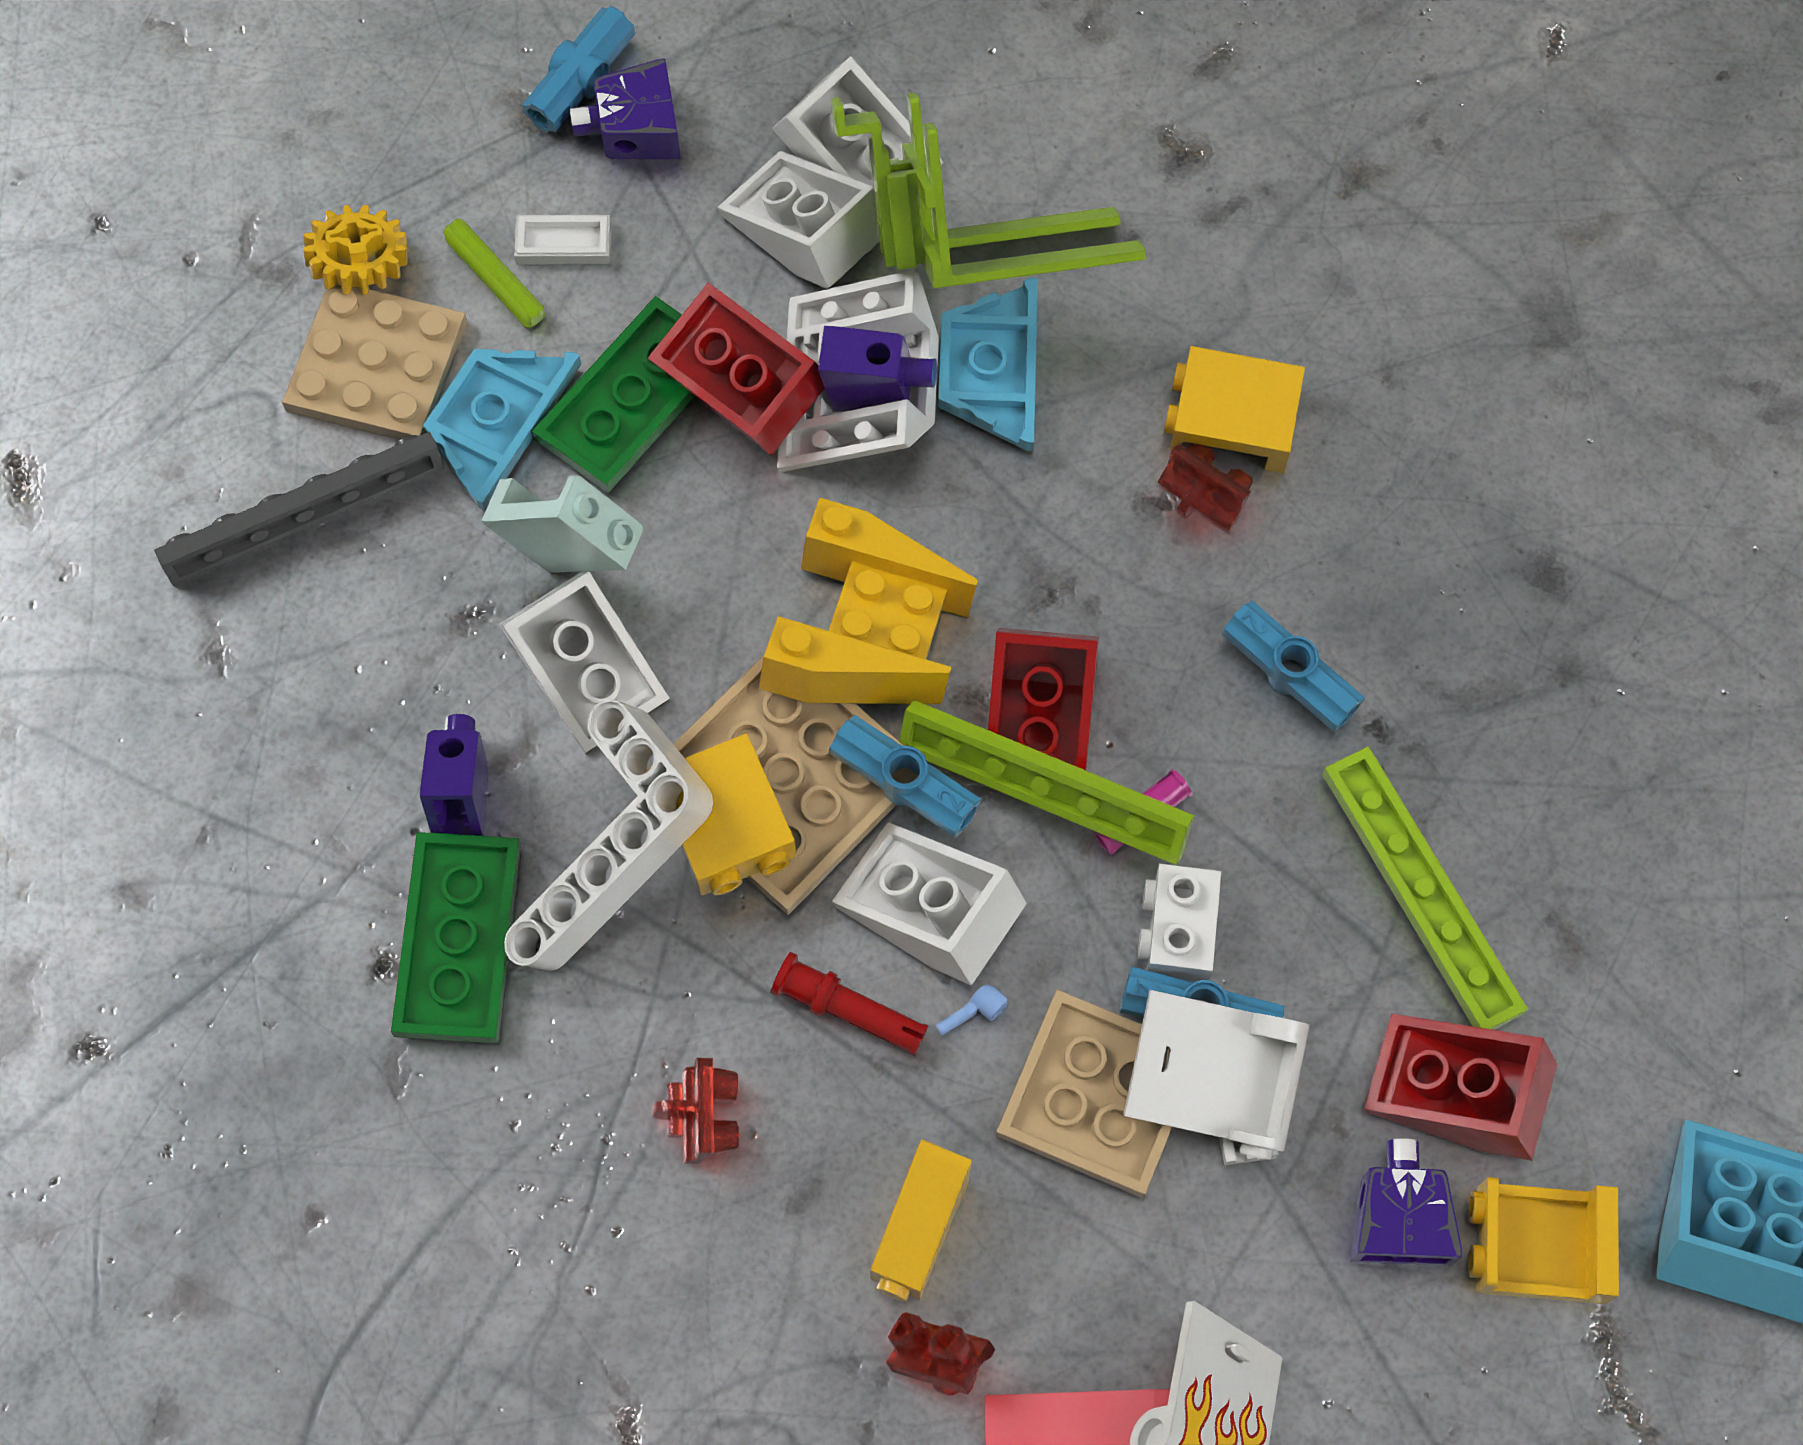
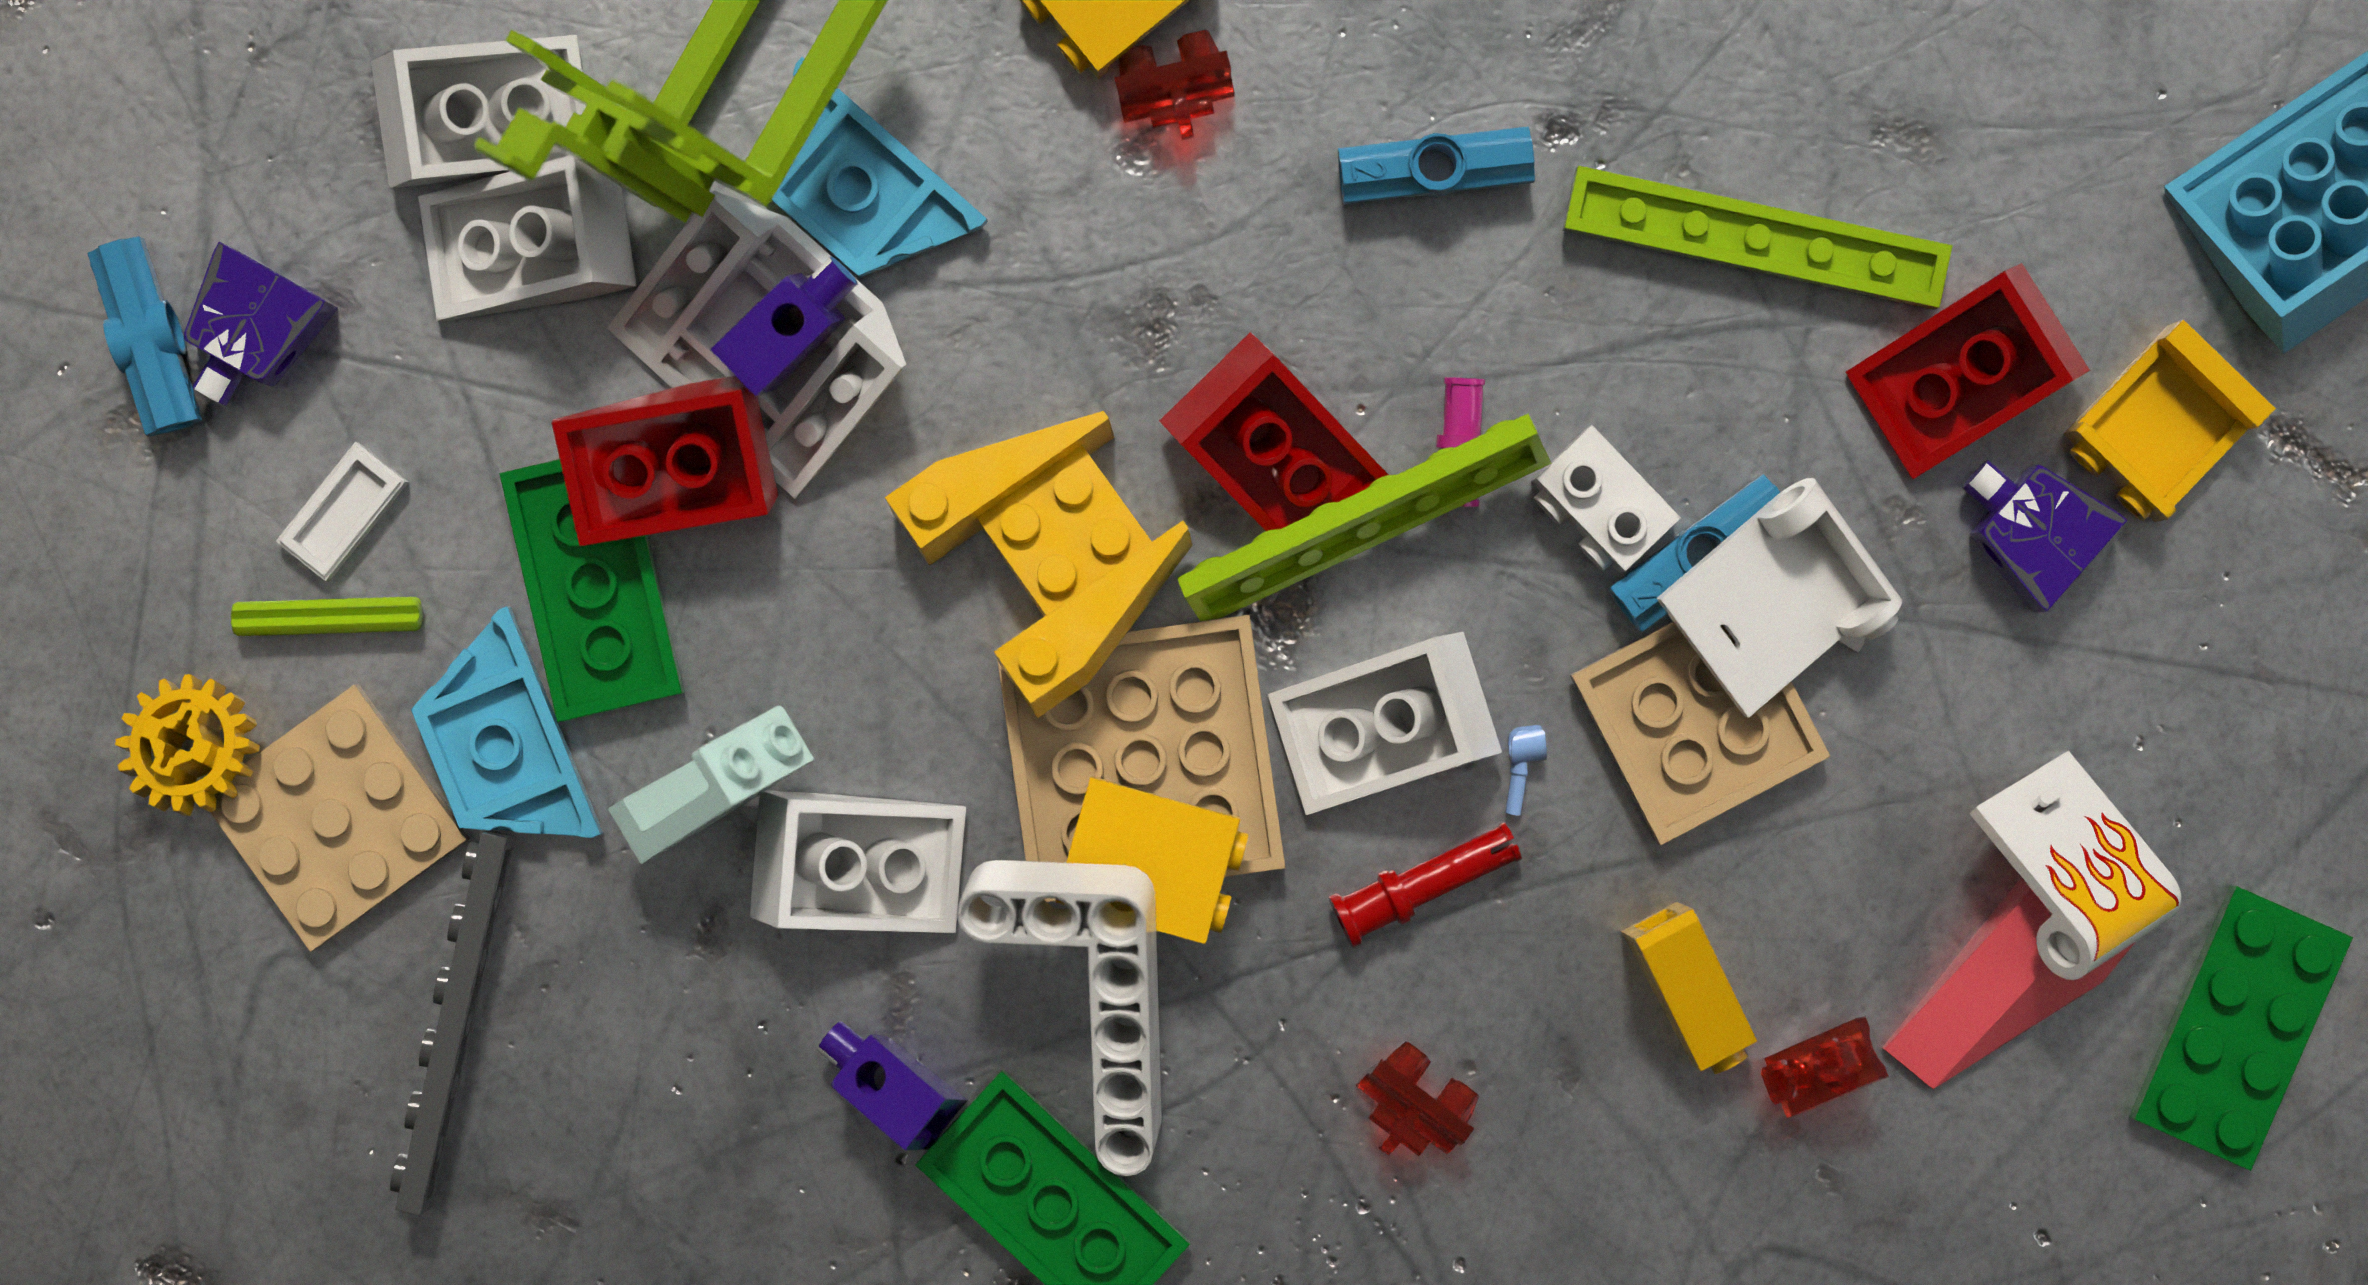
camera: 50 degrees left, 20 degrees up
dark azure piece [829,715,981,838] -> none

